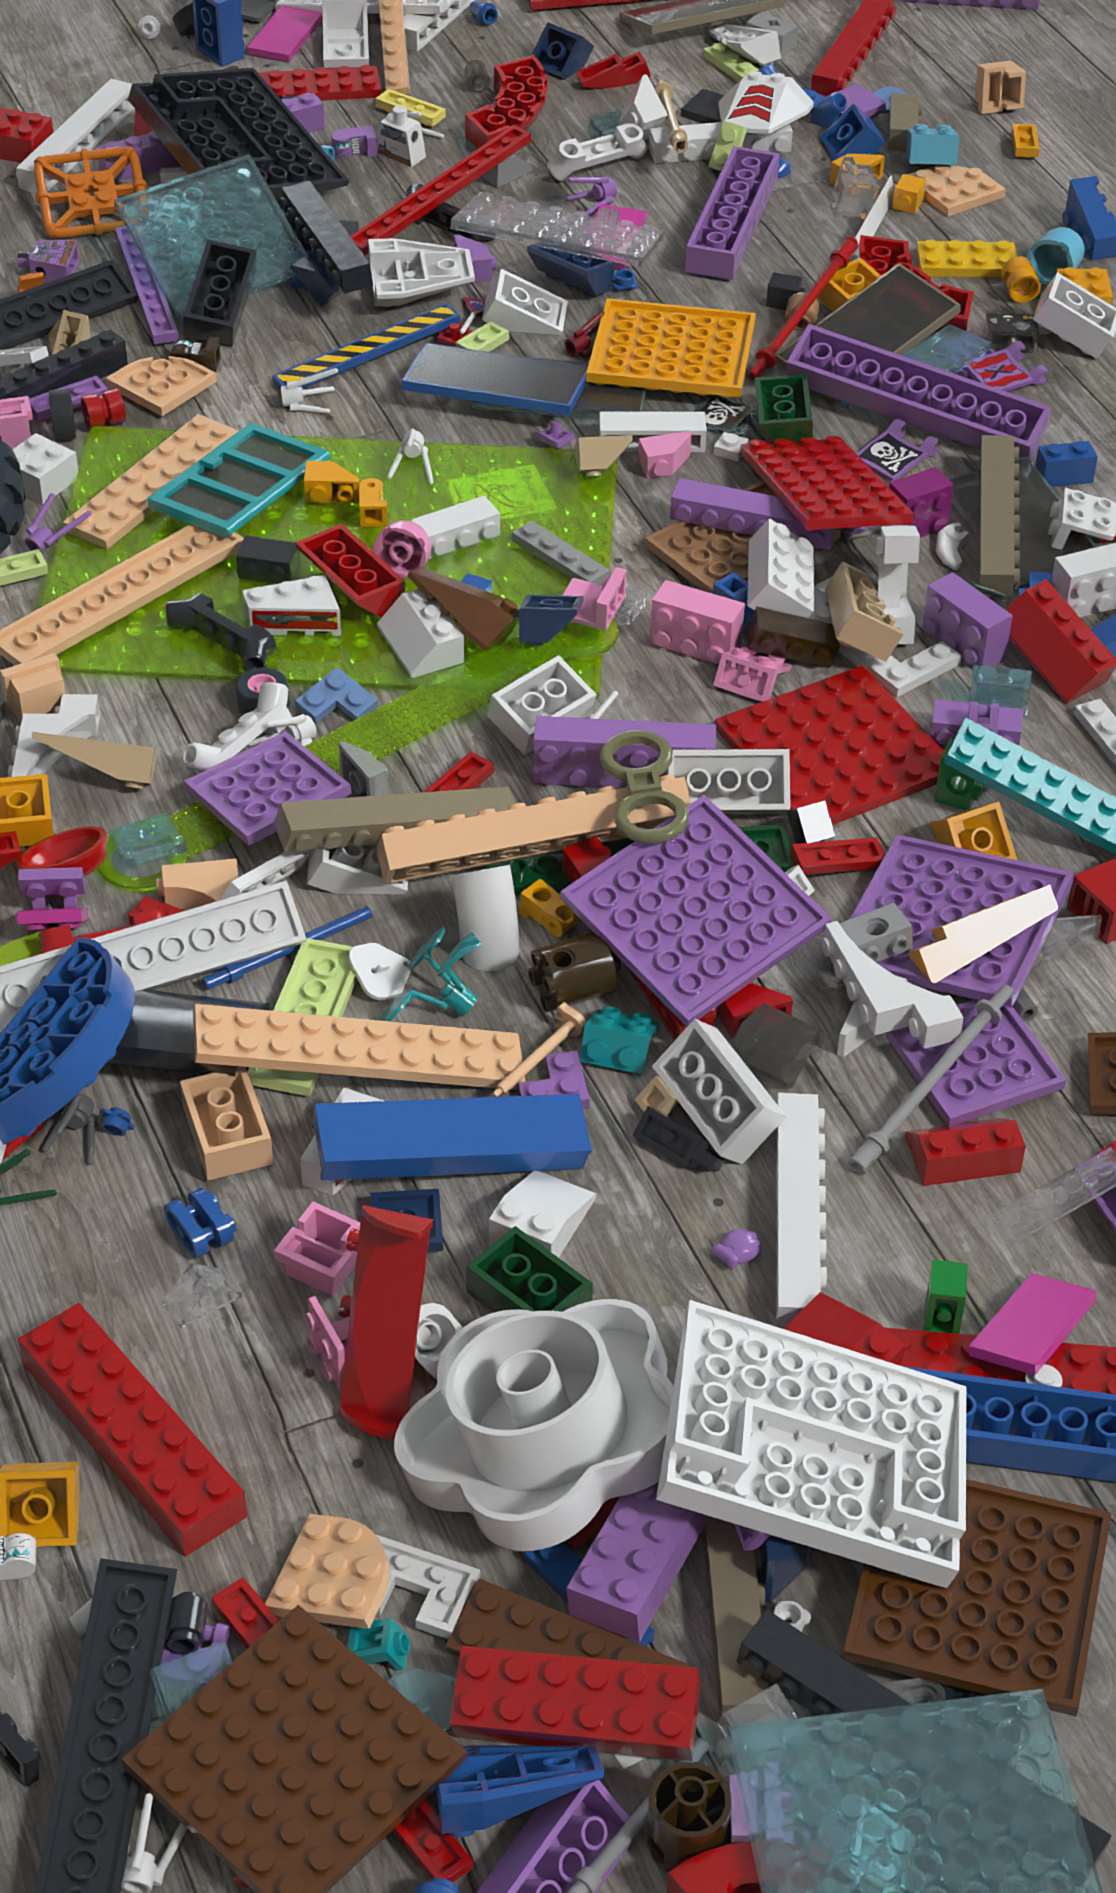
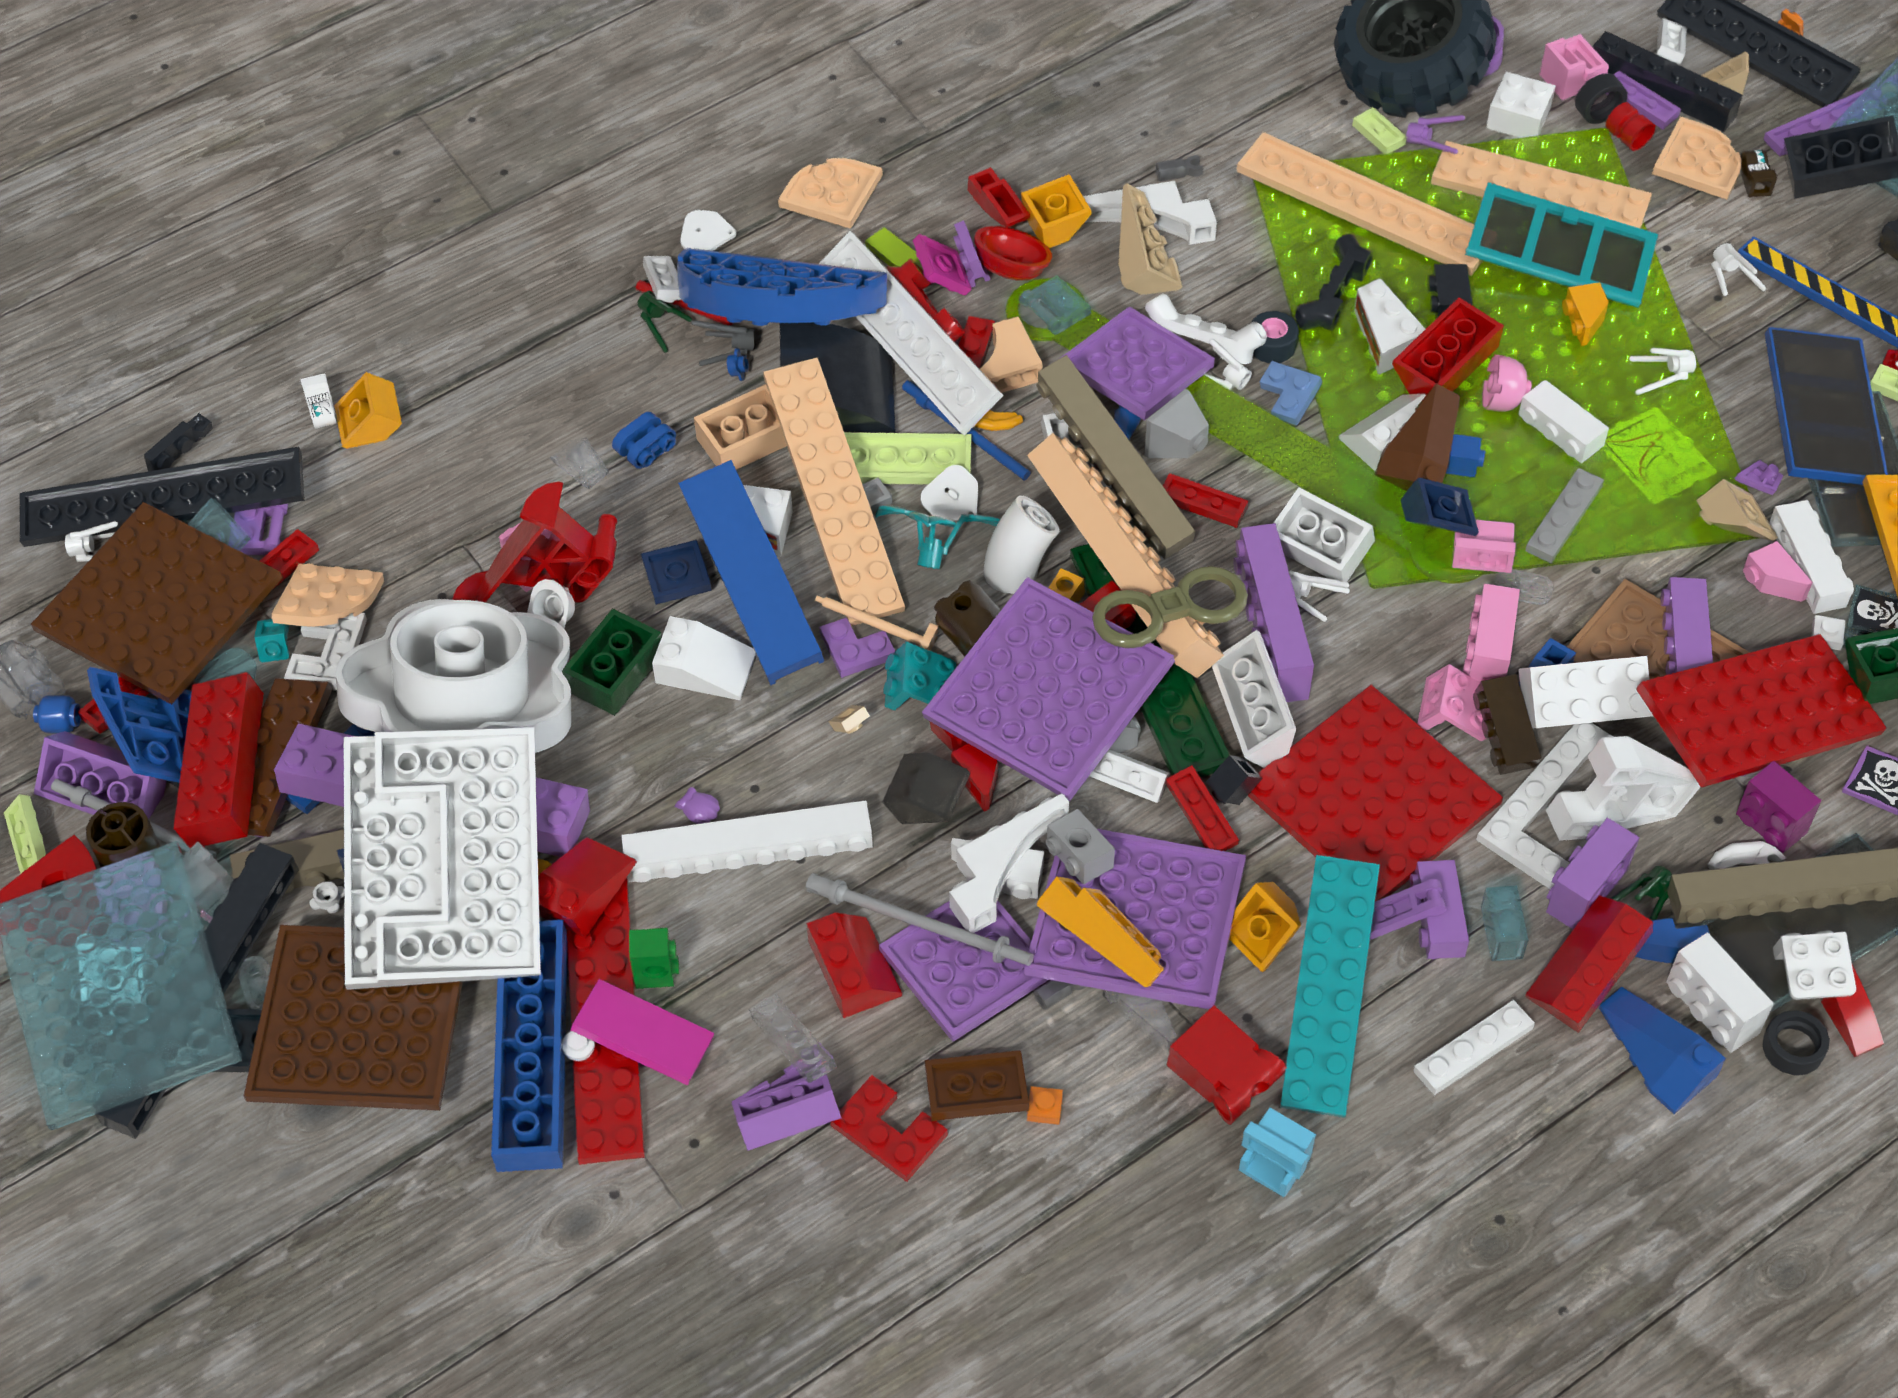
camera: 80 degrees right, 10 degrees up
light nougat plate [0,653,65,723] -> none
medium lavender torso [17,240,79,283] -> none
red brick [18,1303,247,1557] -> none
black brick [166,1592,208,1654] -> none
white tile [220,849,313,900] -> none
bright pink plate [274,1201,360,1296] -> none
light orange leg [359,478,388,527] -> none
black hinge [633,1106,725,1171] -> none
white brick [652,1019,787,1164] -> none
tan wedge [825,562,904,662] -> none

